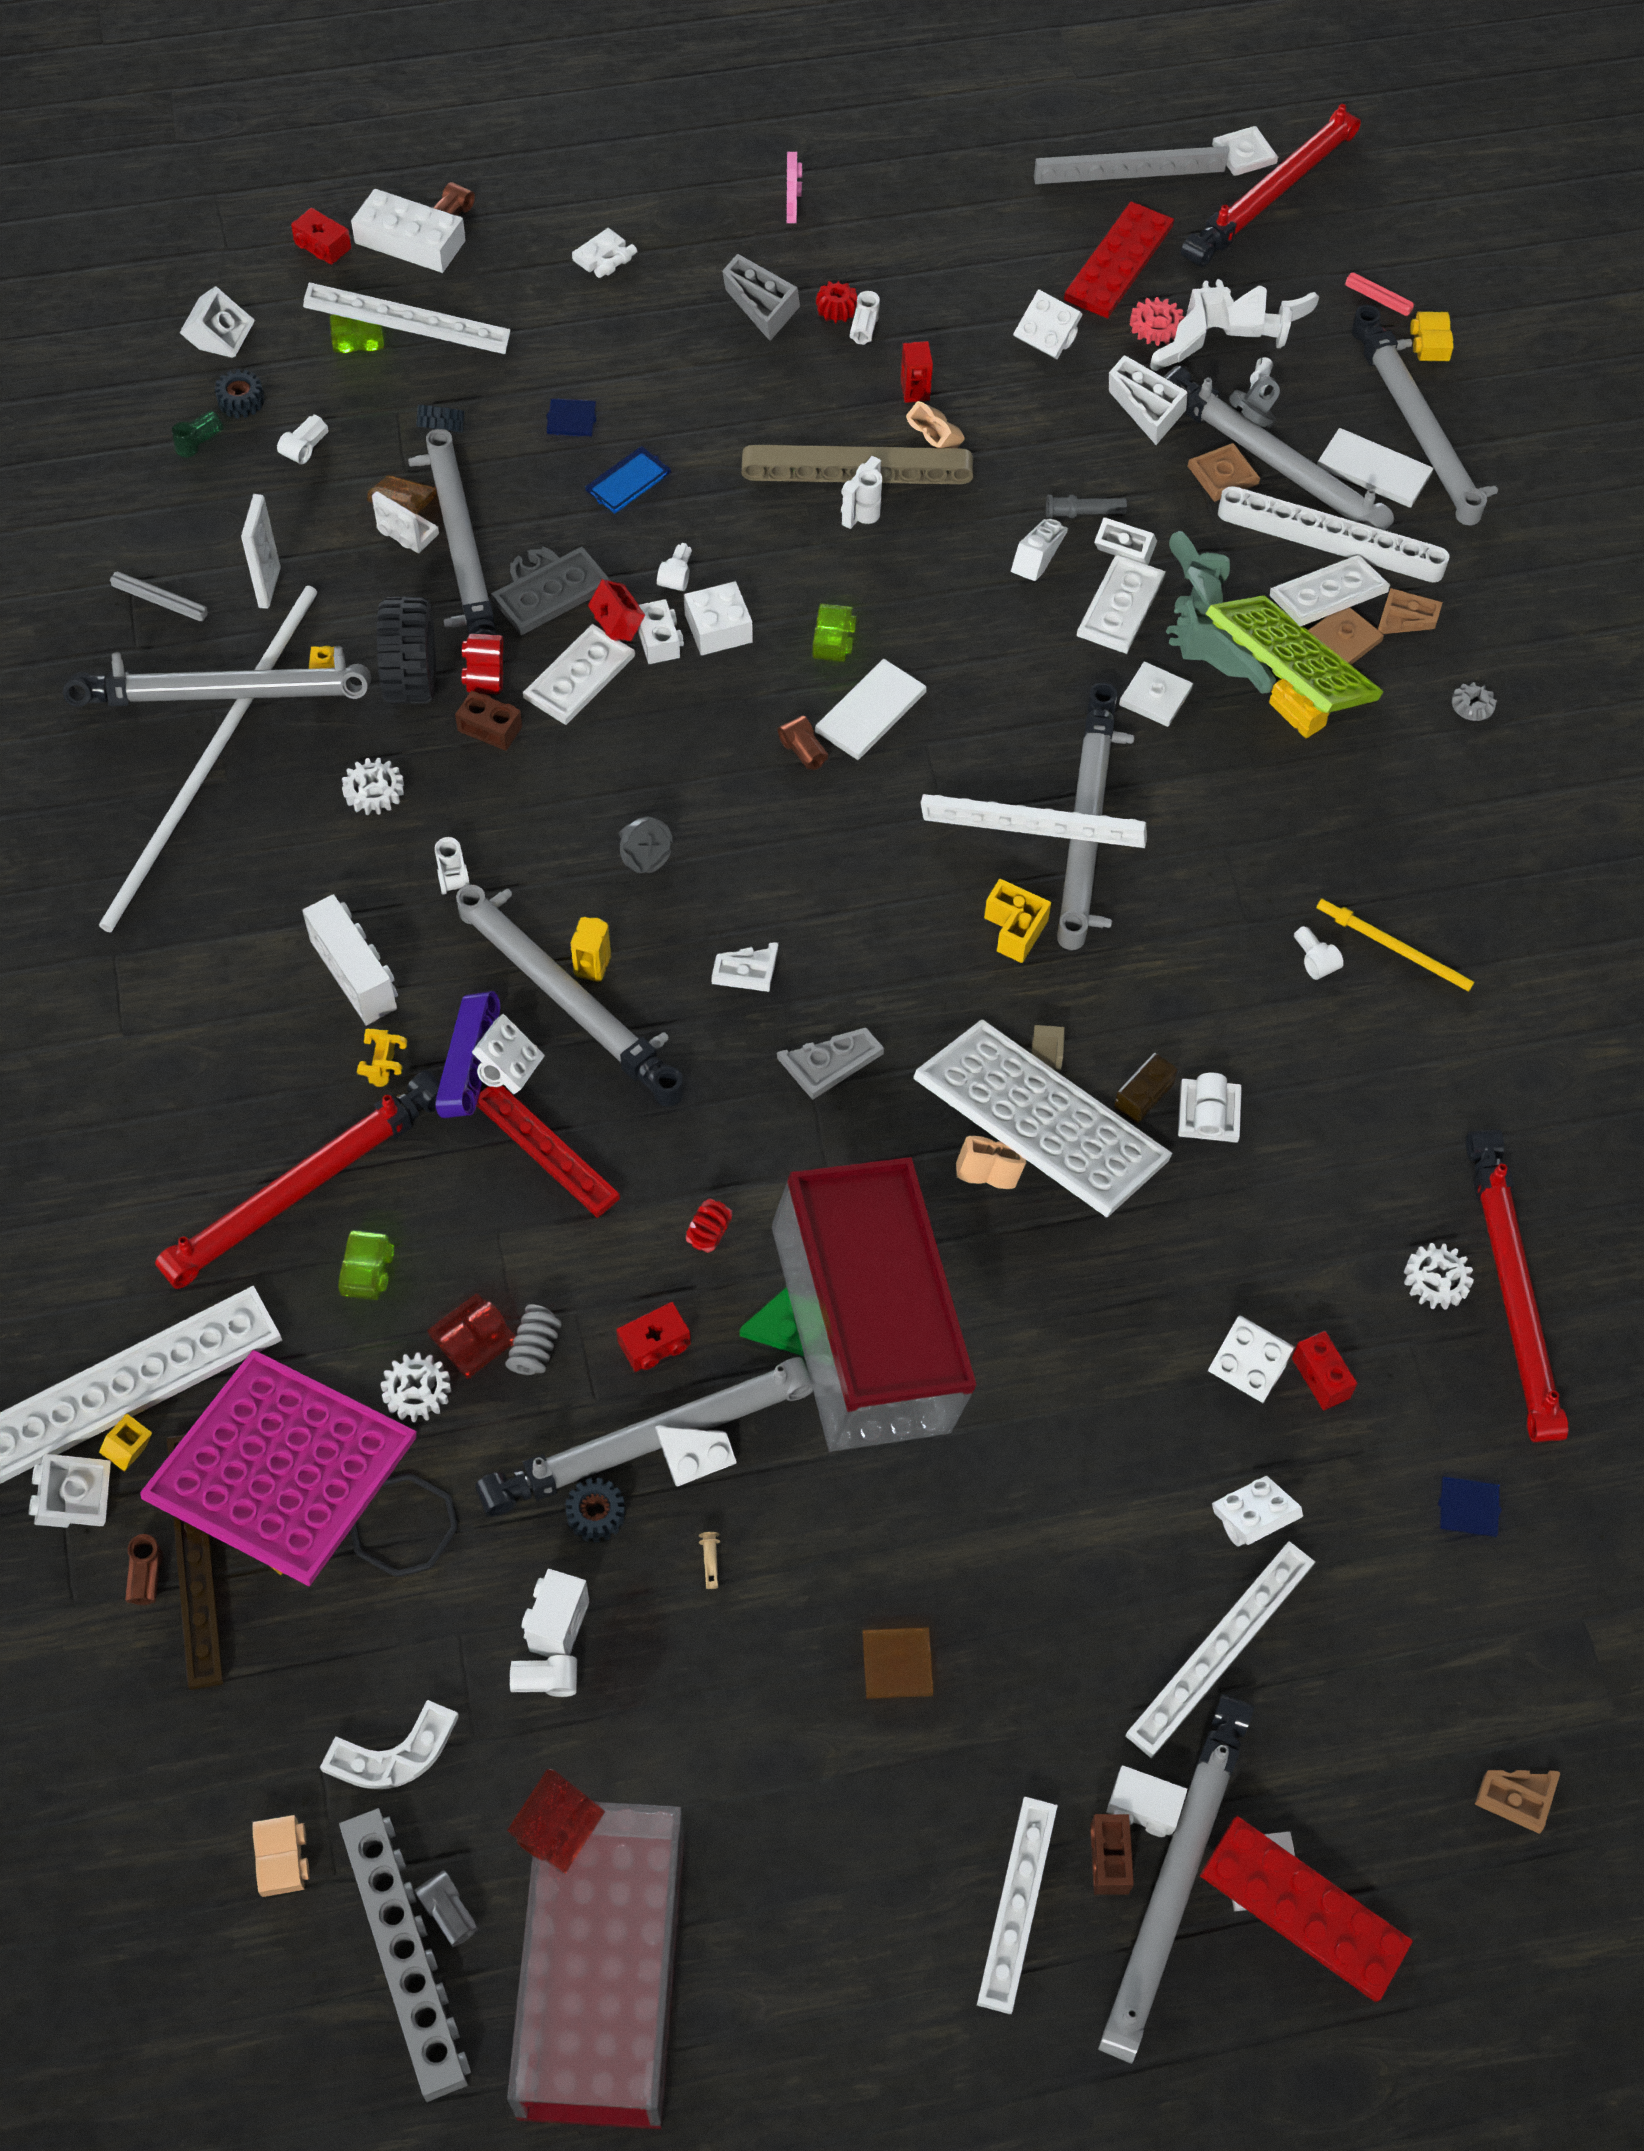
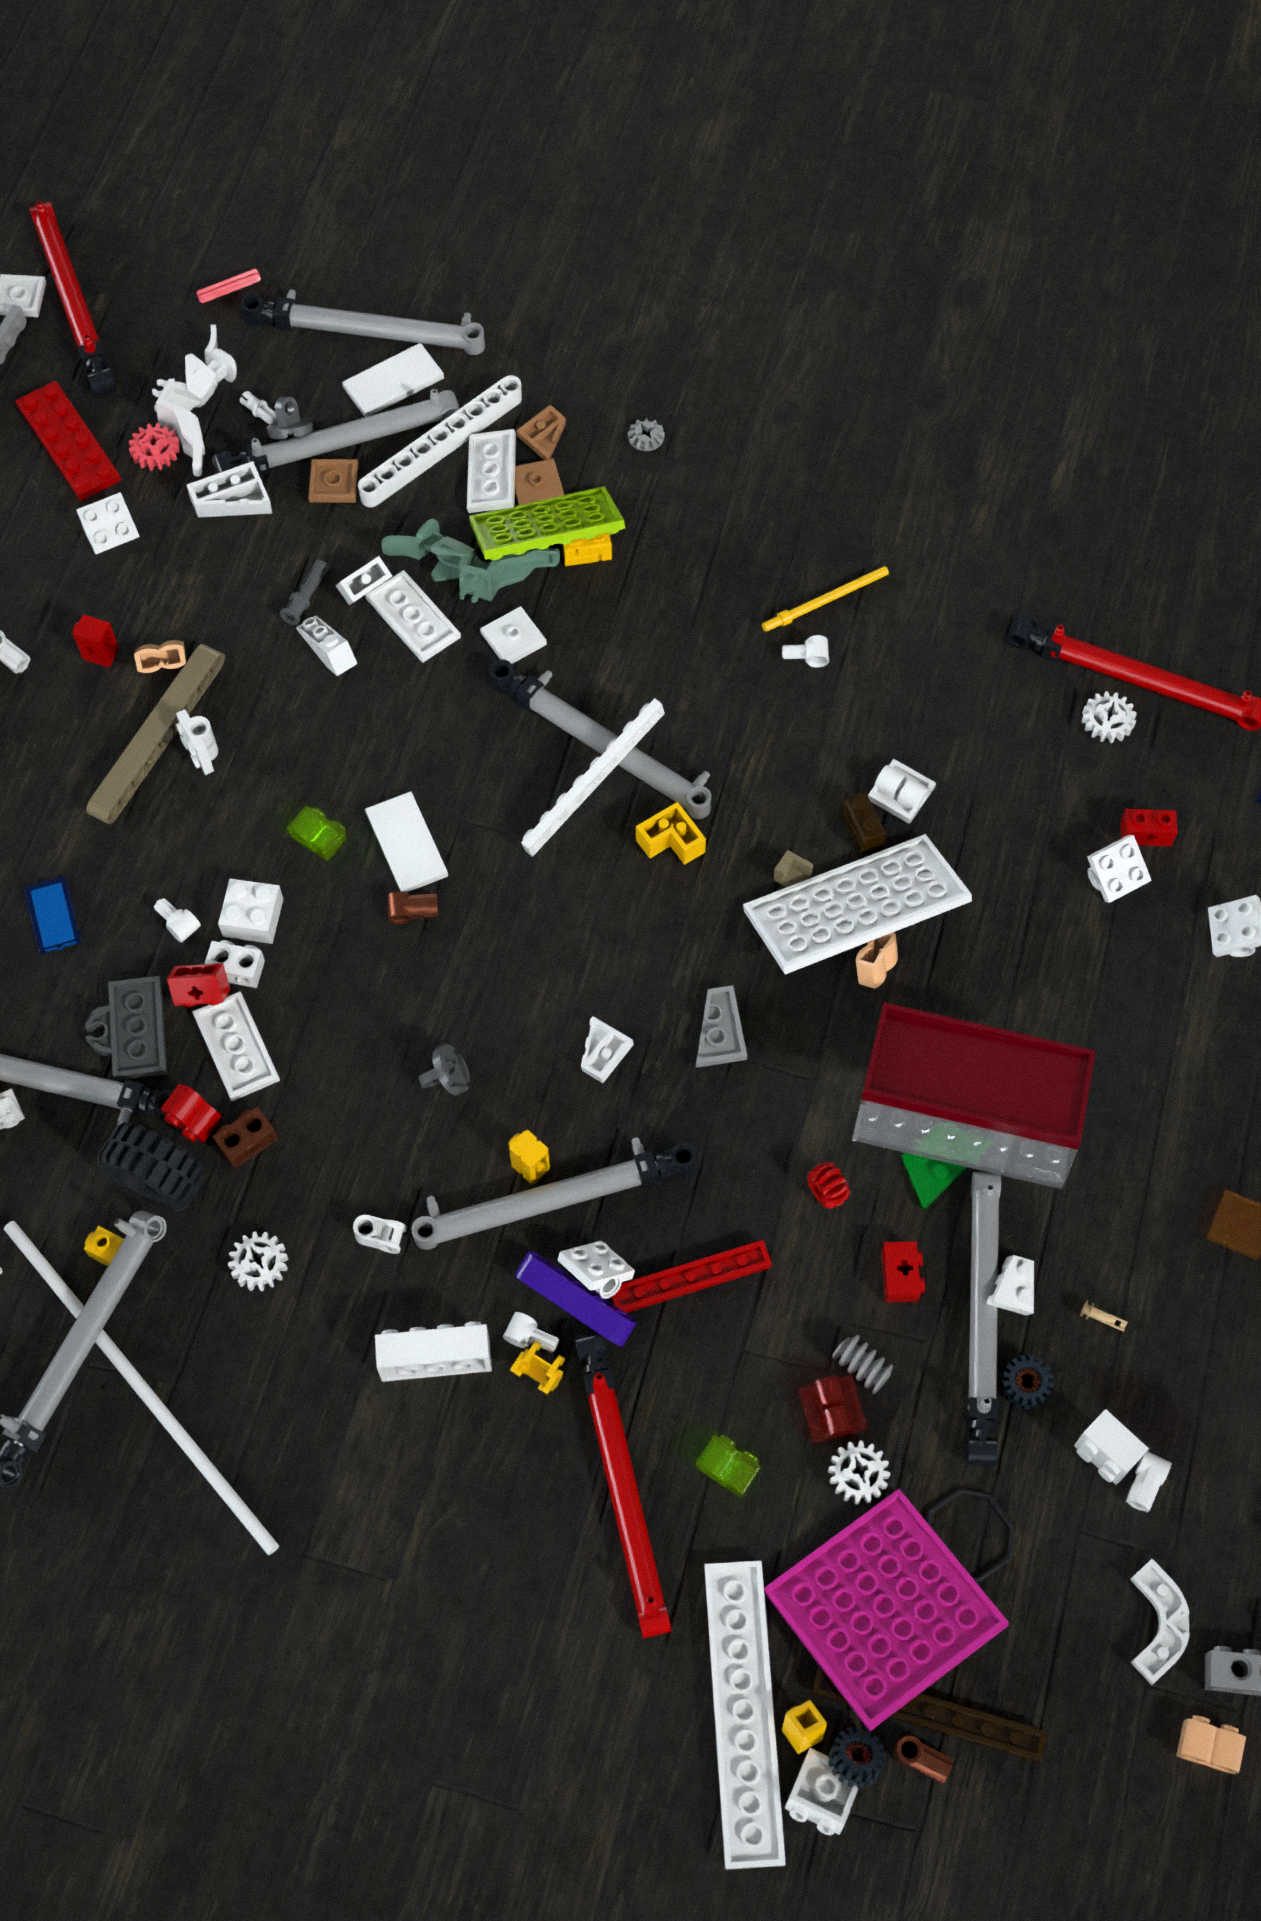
camera: 60 degrees left, 5 degrees up
yellow brick [1410,312,1453,361] -> none
none -> white axle [503,1312,559,1353]
none -> black bush [828,1727,886,1788]

